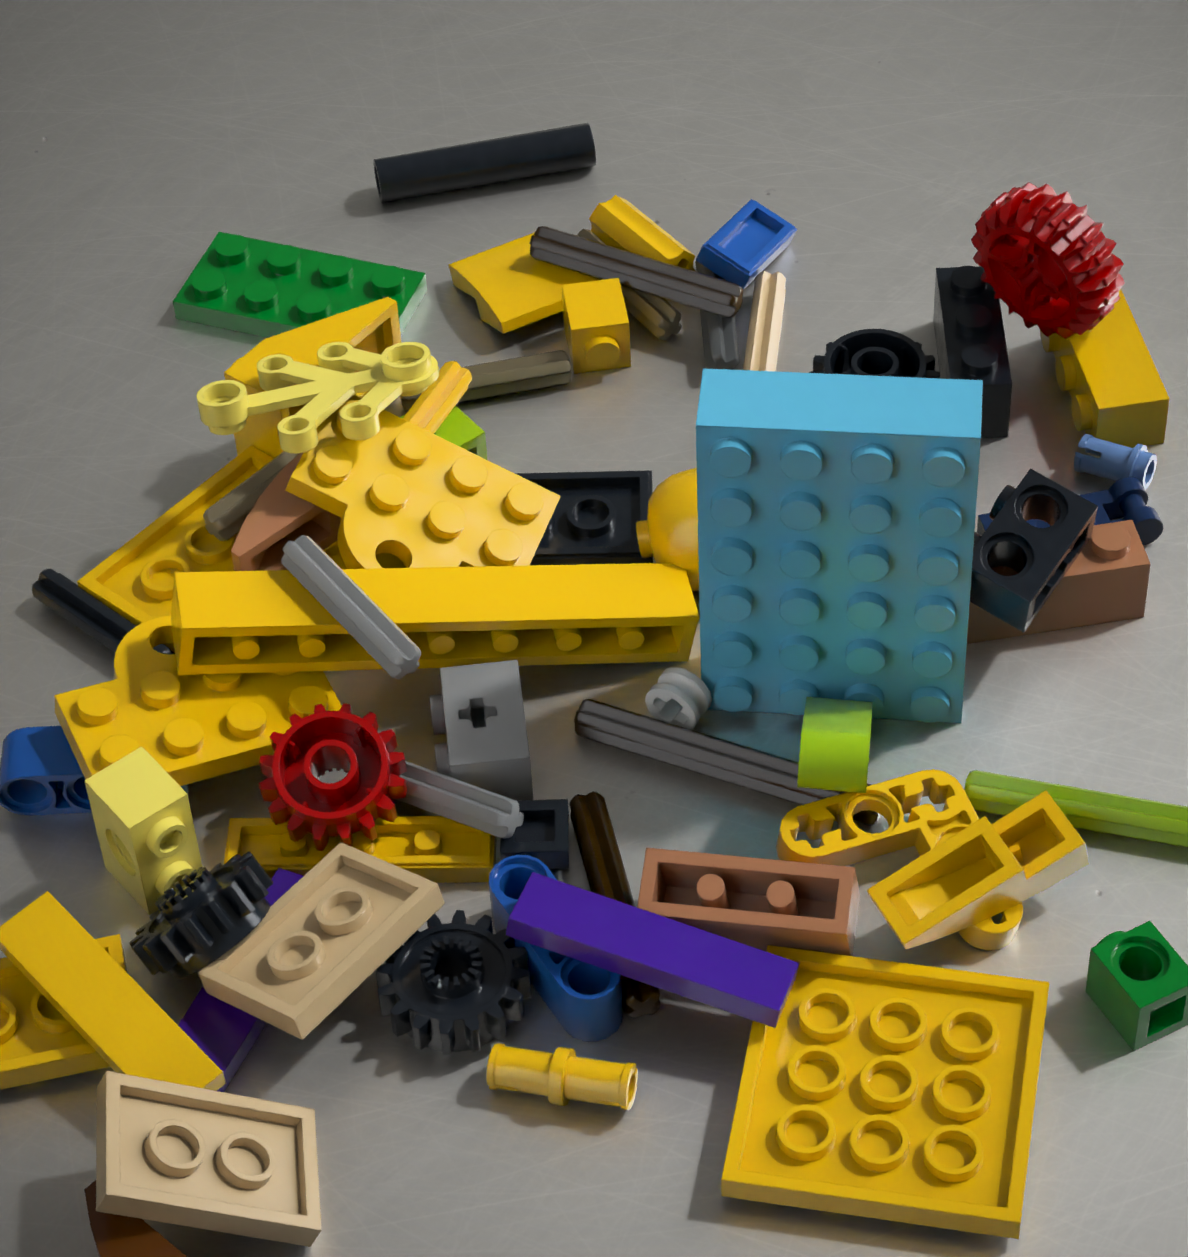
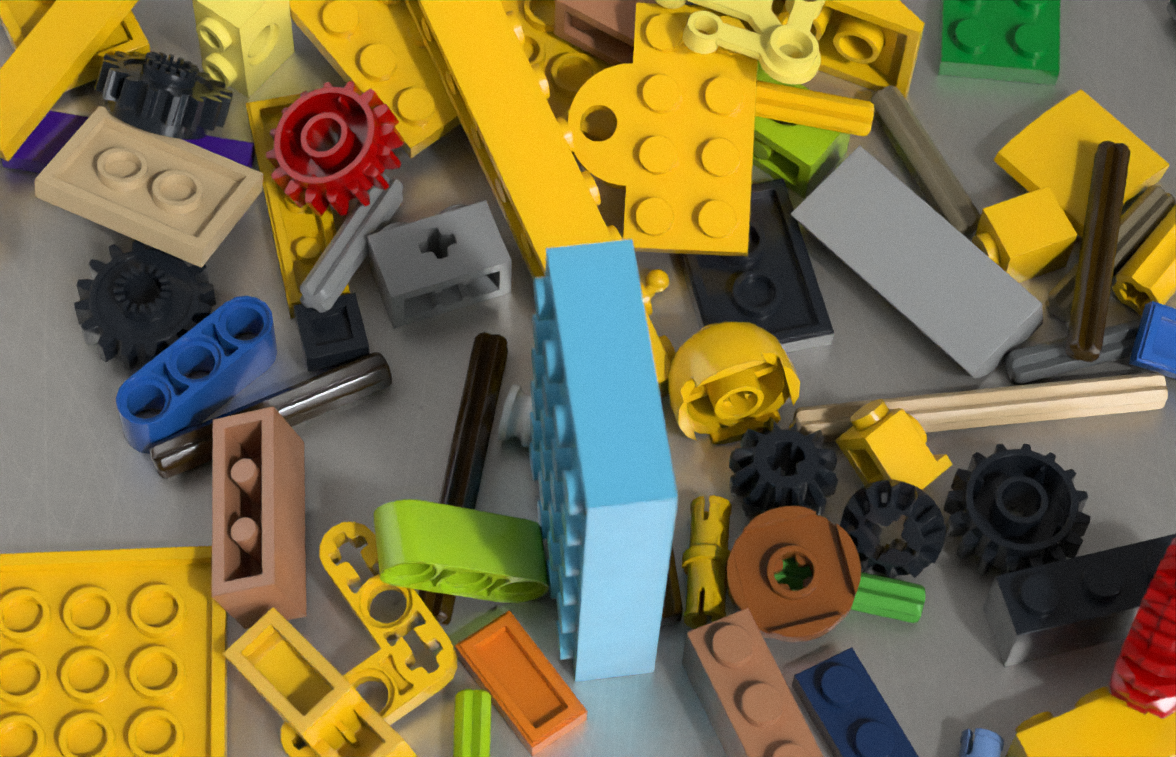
camera: 70 degrees right, 15 degrees up
light grey axle [281,535,421,679] -> none
yellow pin [486,1043,638,1110] -> none
dark purple tile [506,872,799,1028] -> none
black brick [970,468,1098,633] -> none
none -> orange tile [455,610,587,757]
none -> light grey brick [791,145,1043,379]

